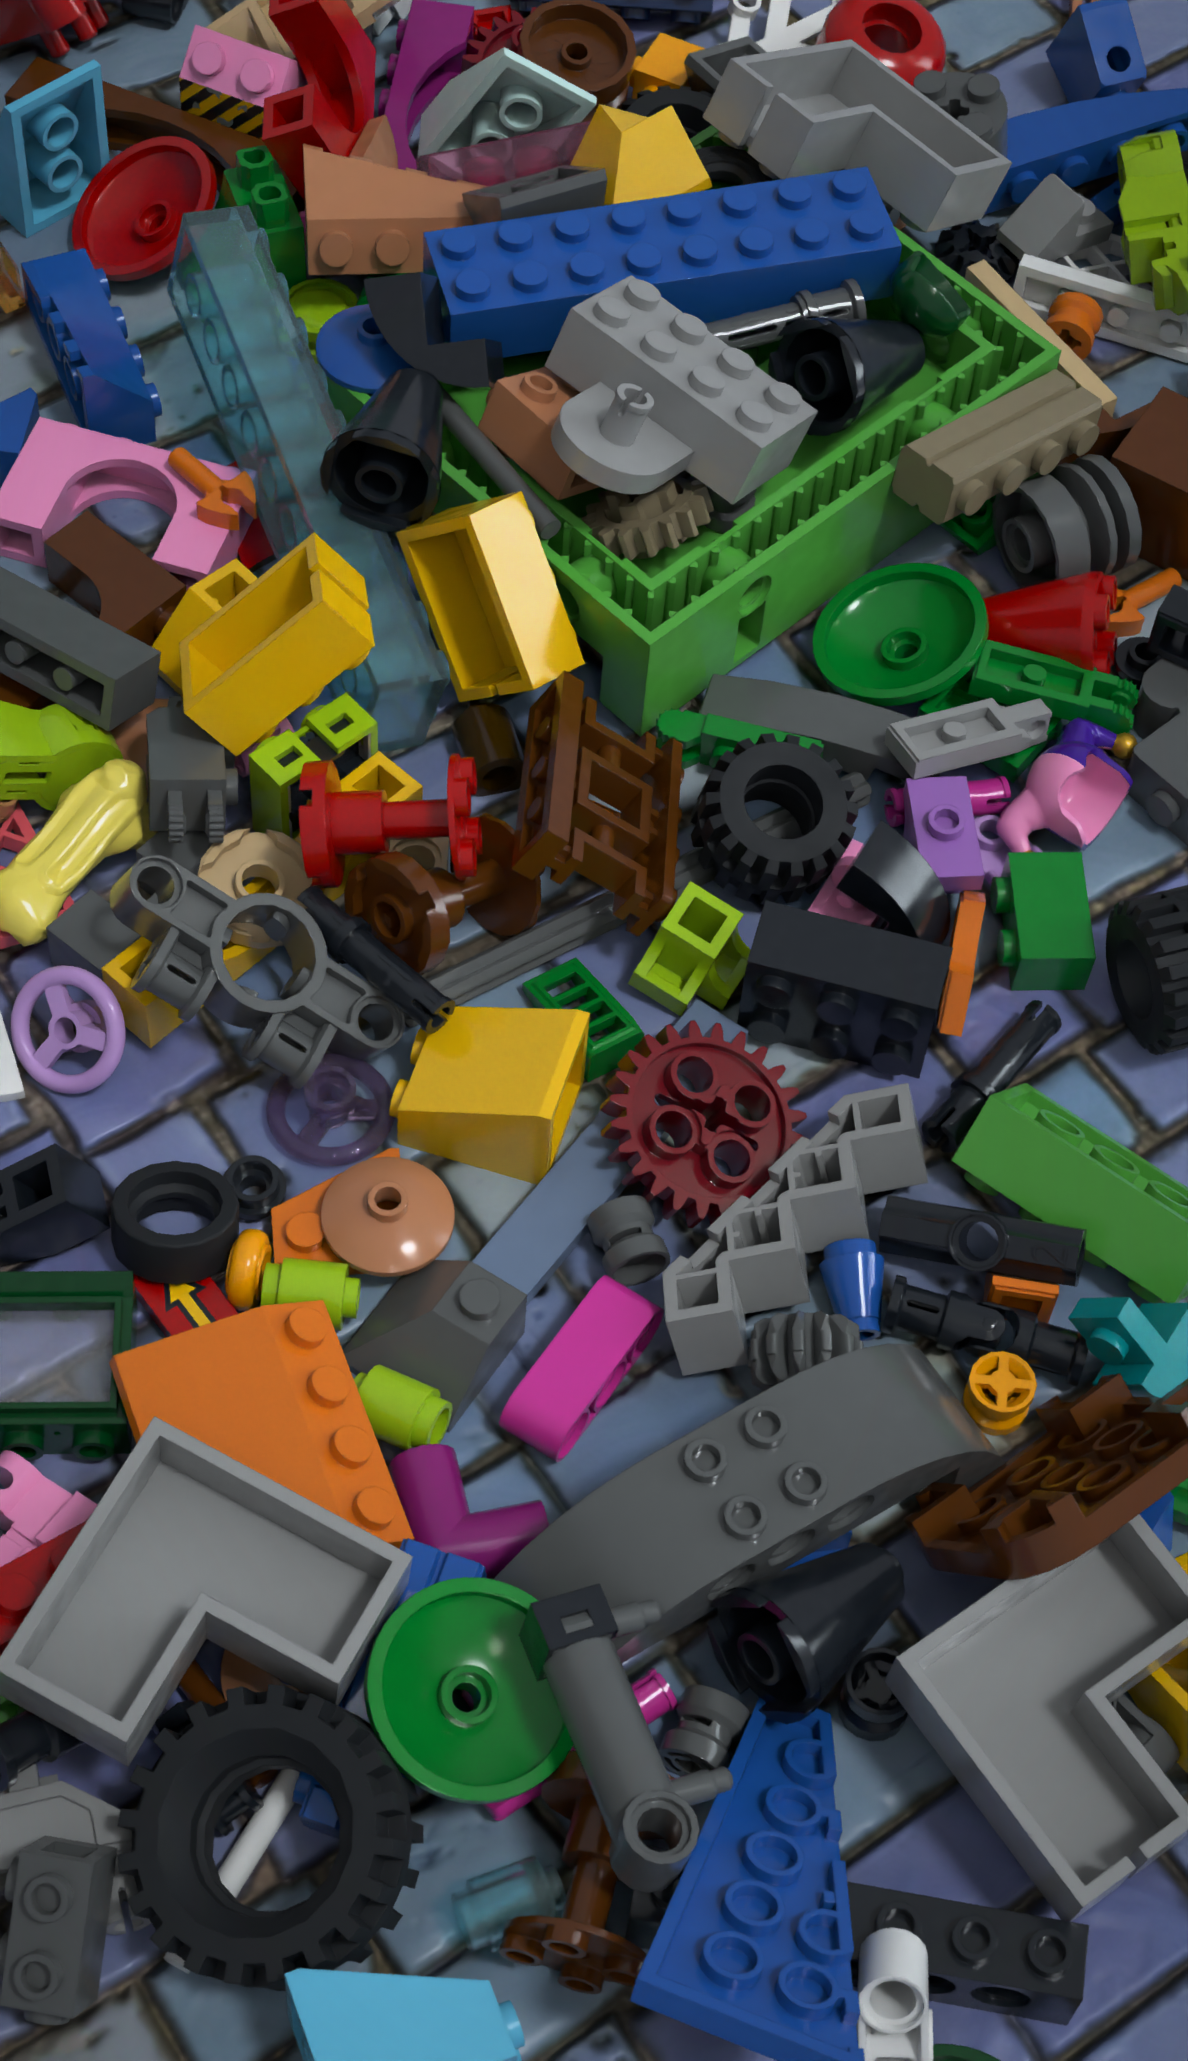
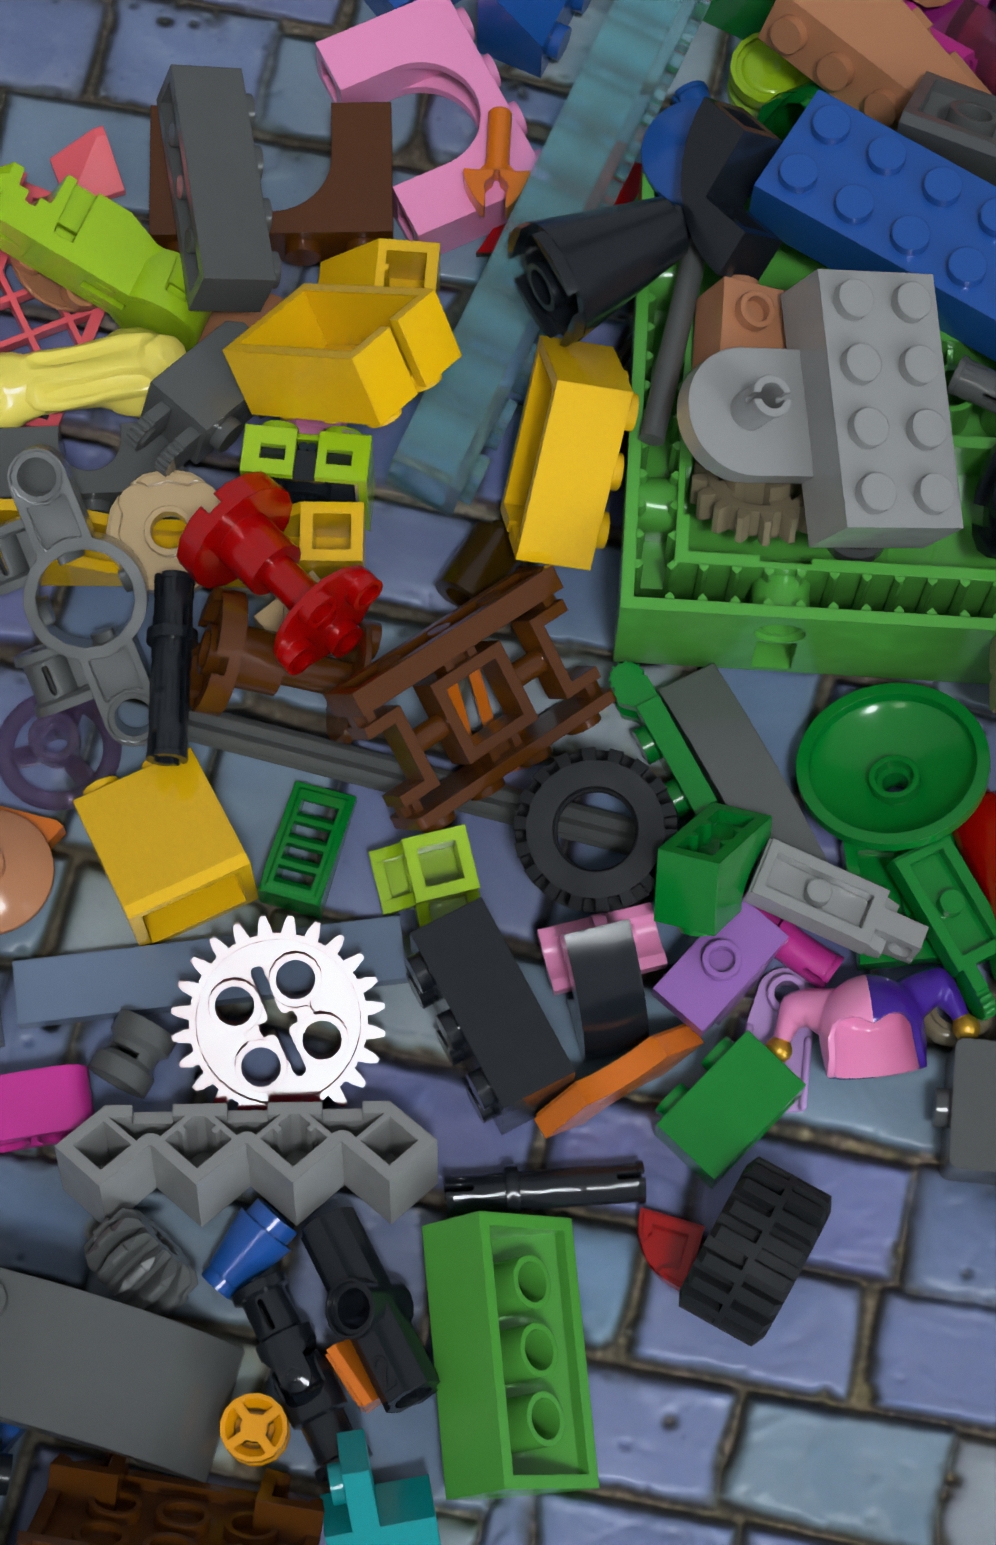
camera: 50 degrees right, 15 degrees up
none -> red tile [637,1207,705,1291]
none -> green arch [654,802,772,937]

